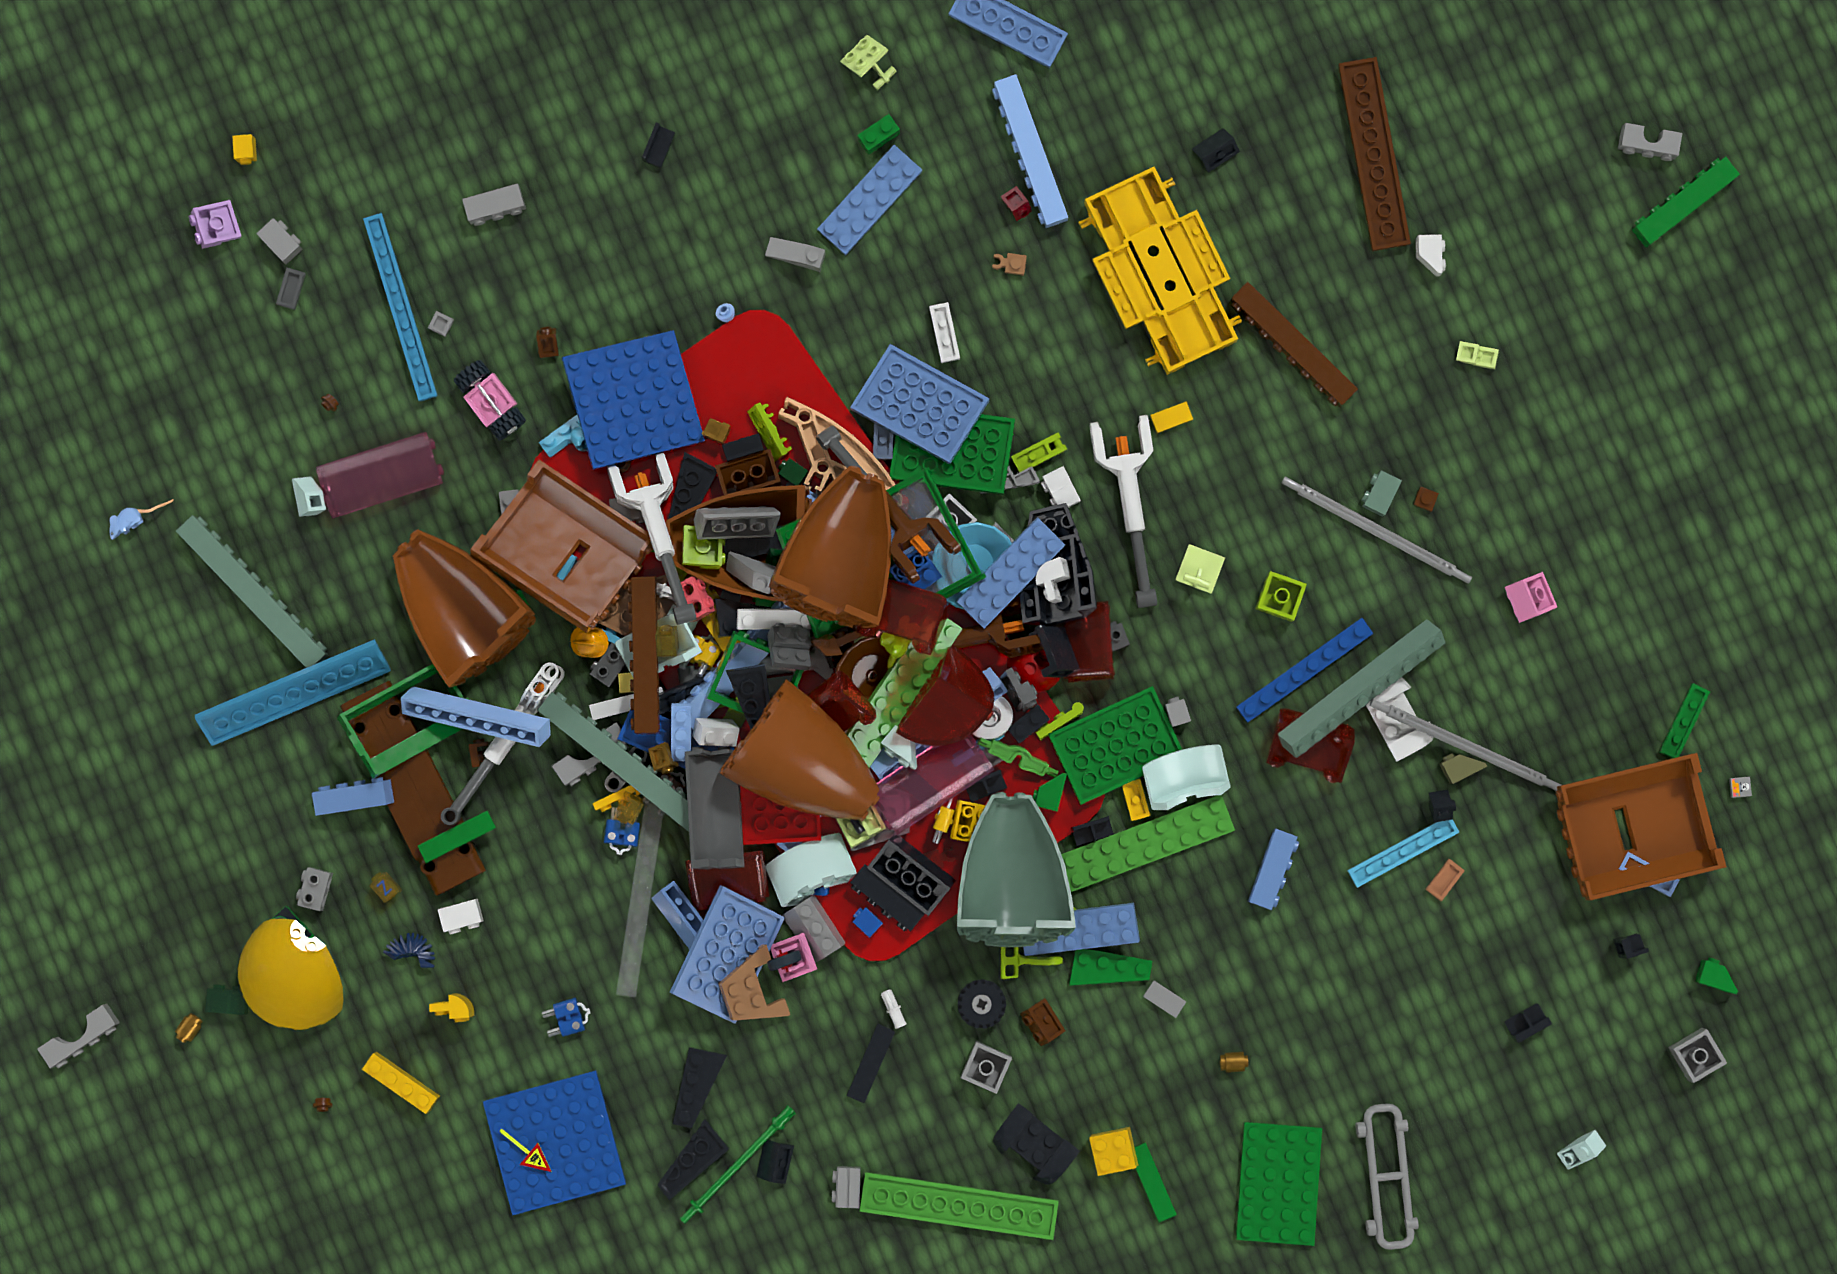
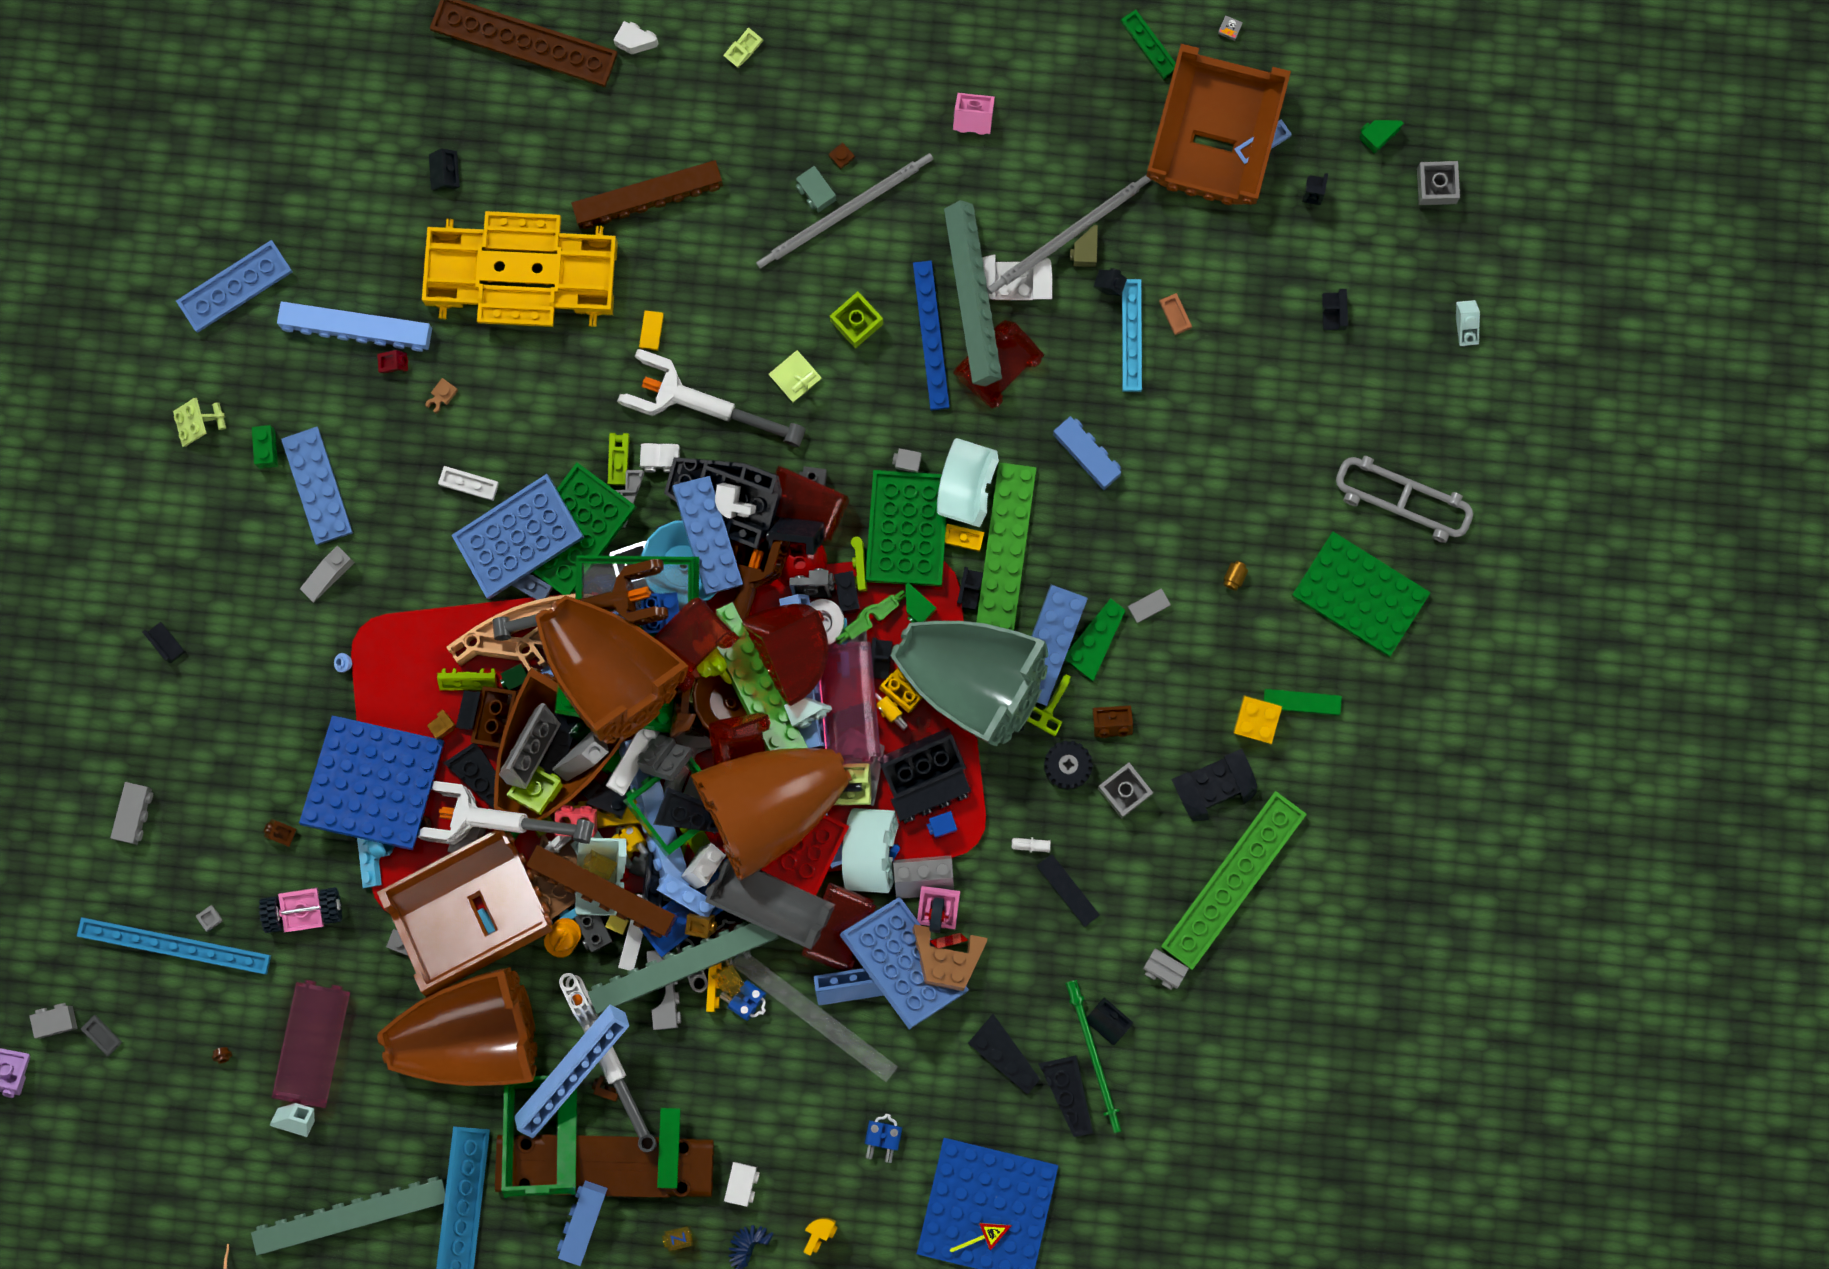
camera: 55 degrees left, 5 degrees down
none -> clear red sticker [930,933,968,948]

